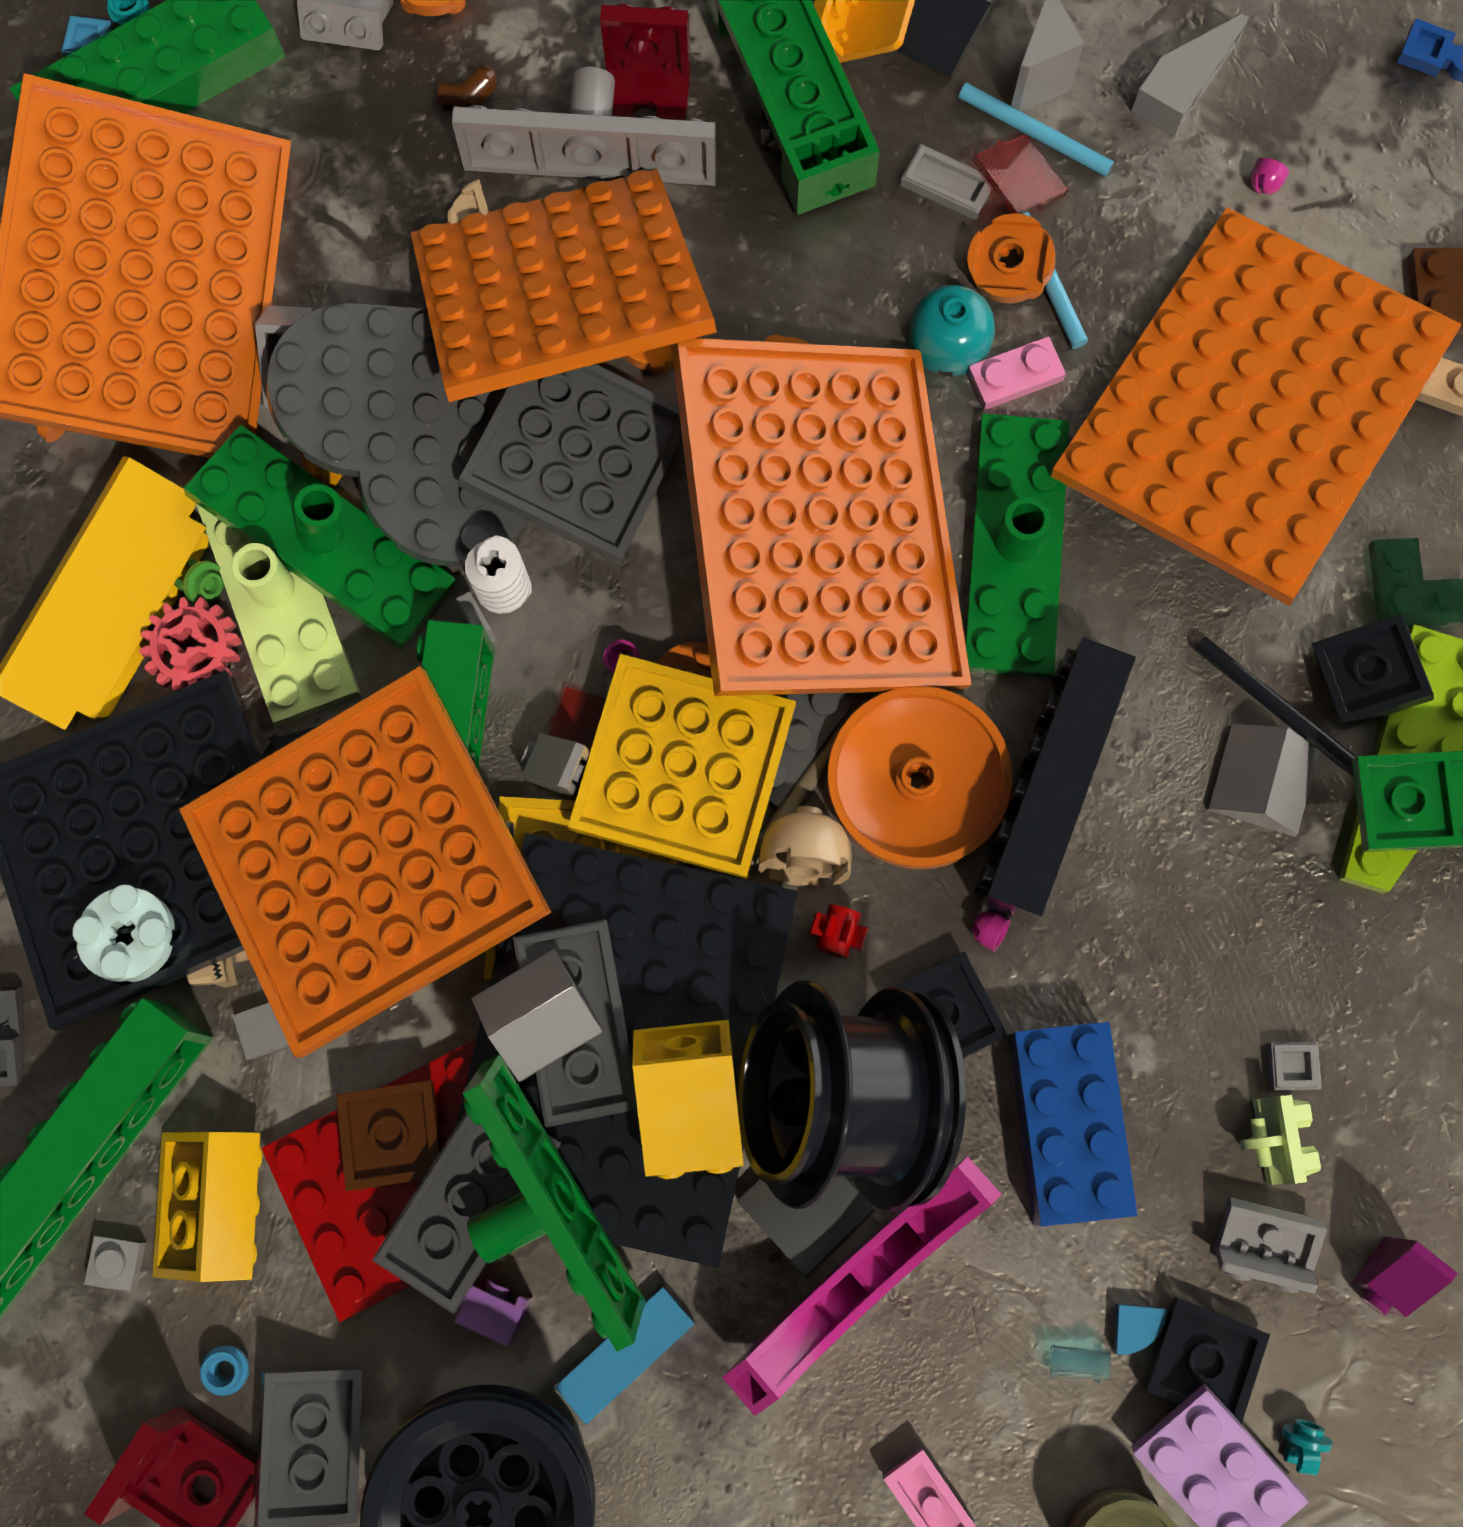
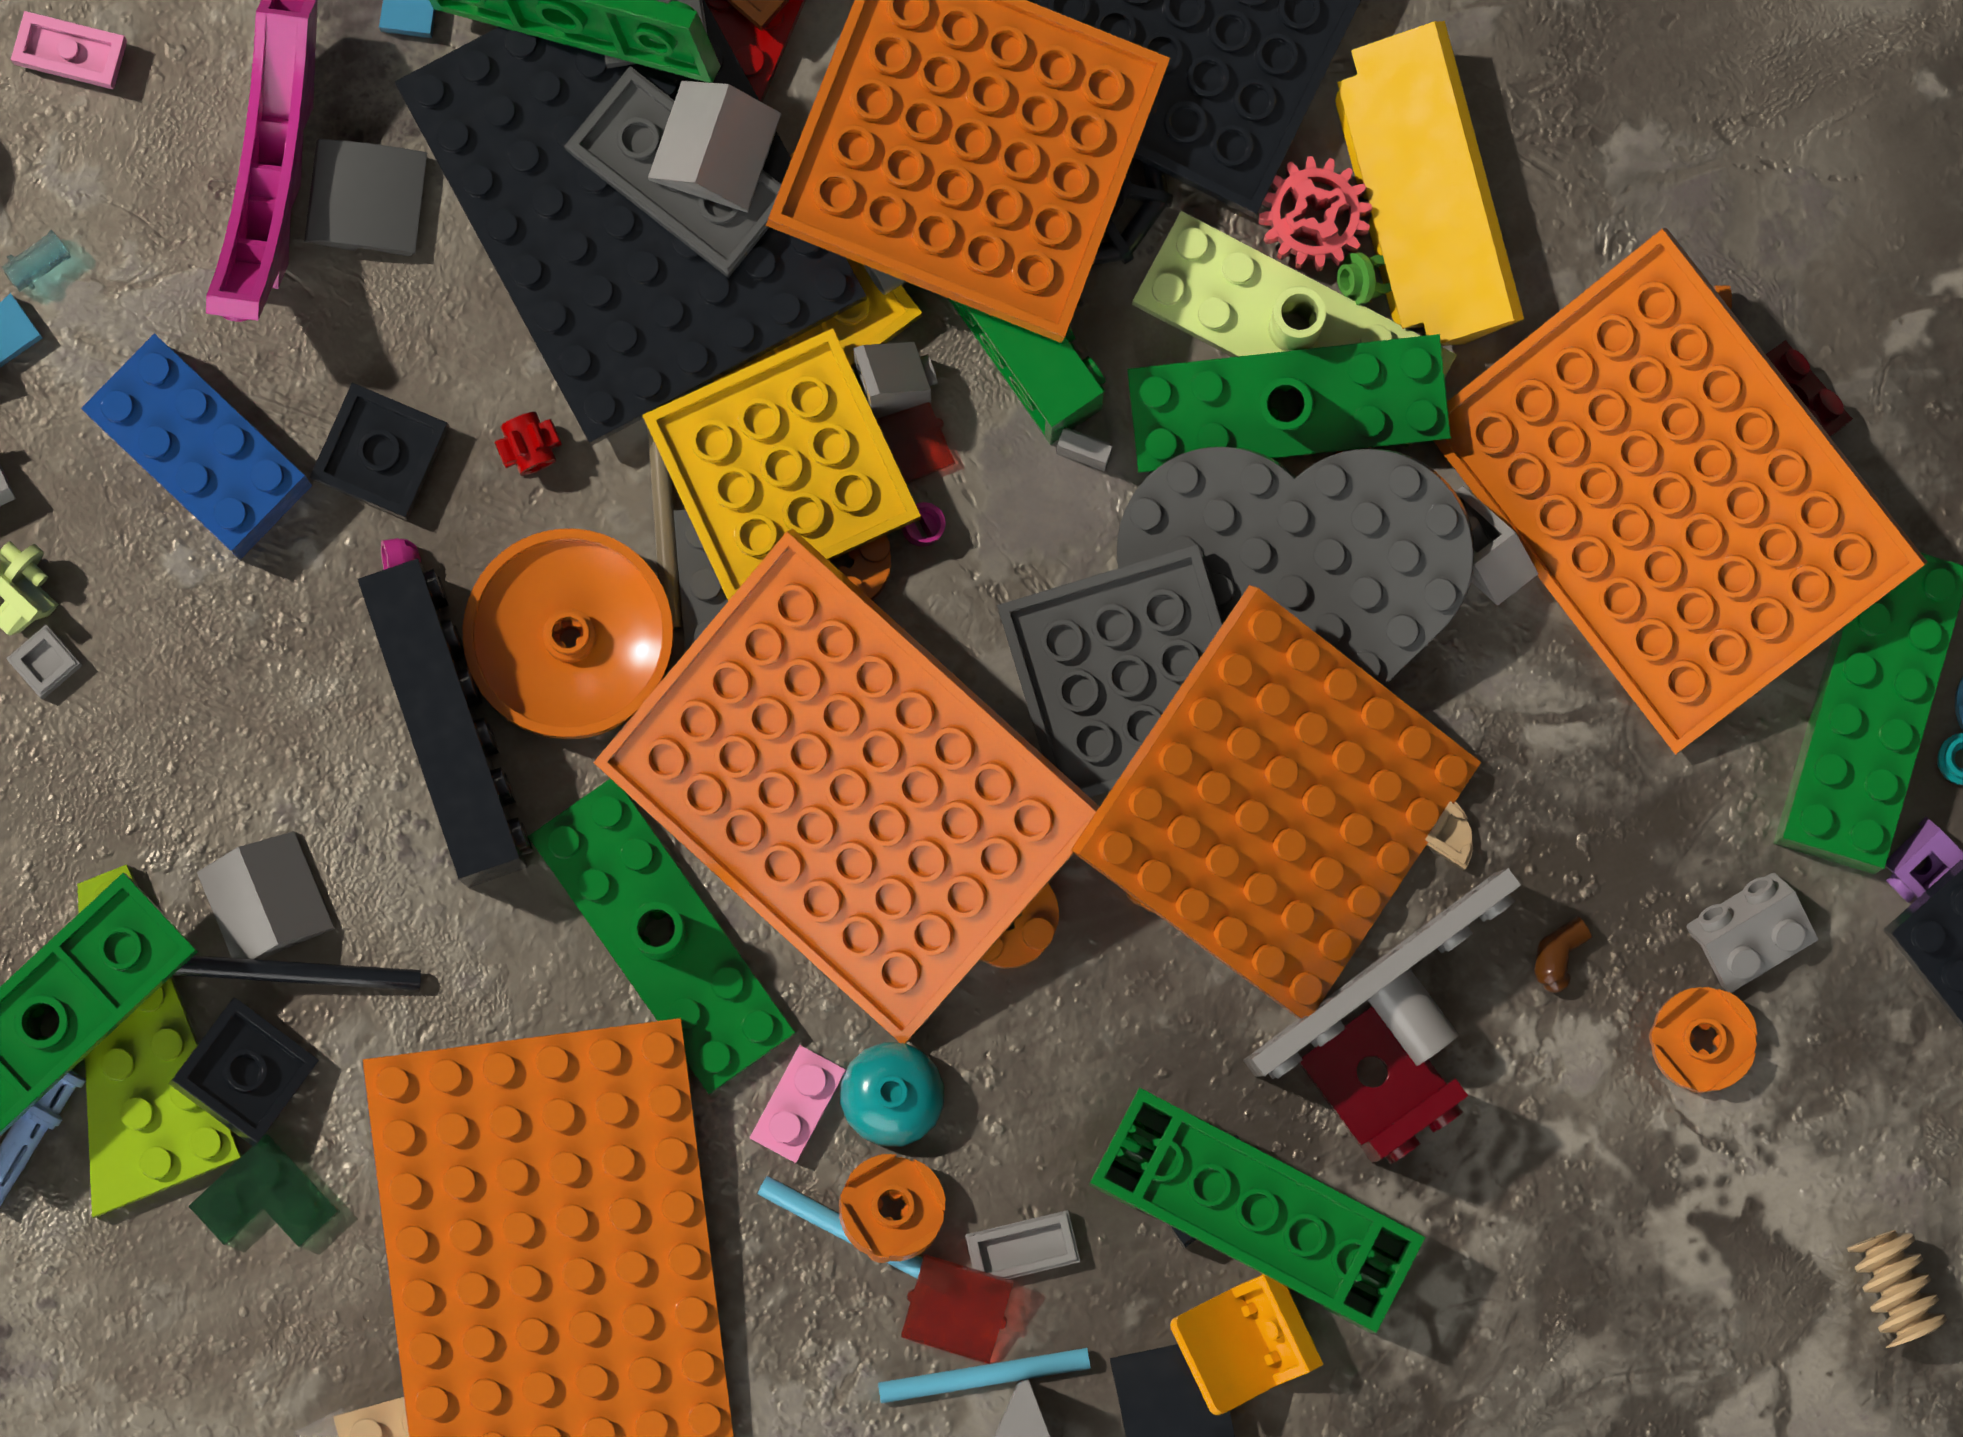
camera: 135 degrees right, 5 degrees up
white piece [465,535,532,614] -> none
yellow slope [632,1020,744,1179] -> none
black wheel [738,980,966,1211] -> none
tan cylinder [758,806,852,887] -> none

